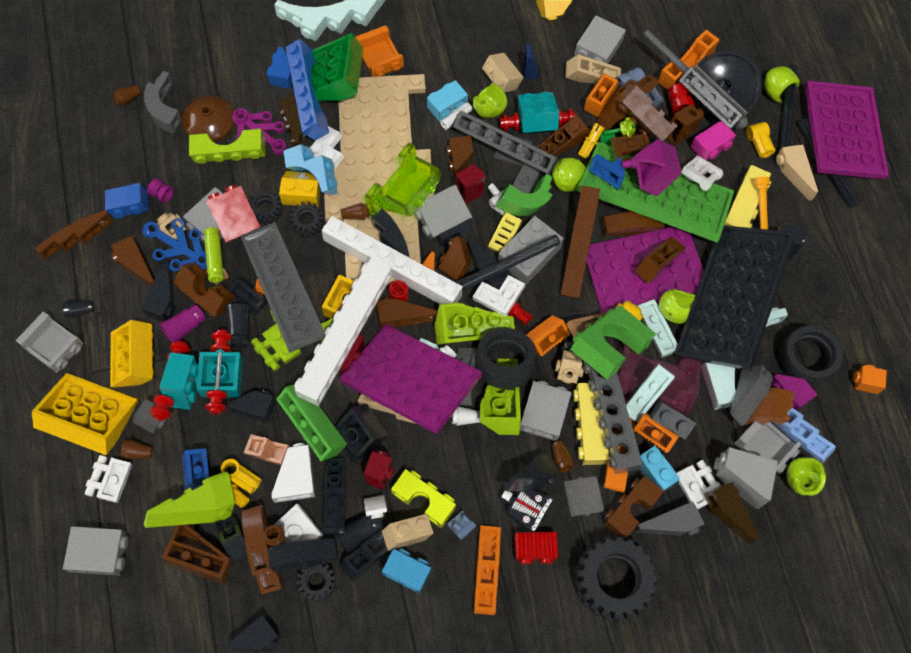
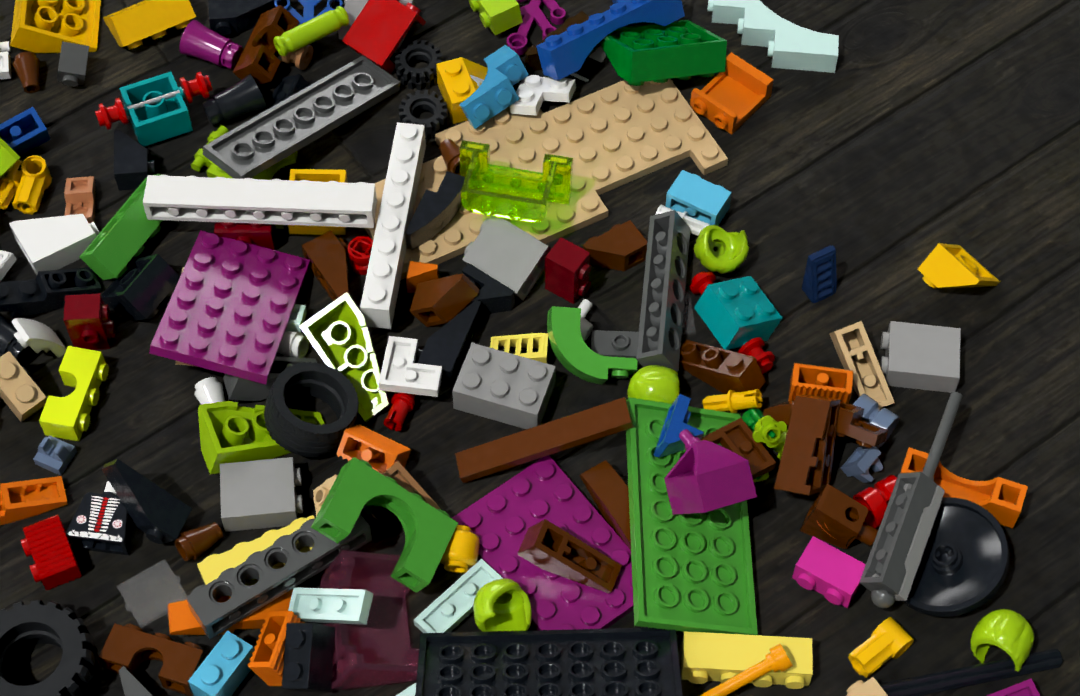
camera: 70 degrees right, 10 degrees down
teal brick [150,341,199,421] -> none
black axle [455,234,560,291] -> none
tan brick [482,53,524,92] -> none
white plate [682,155,723,190] -> none

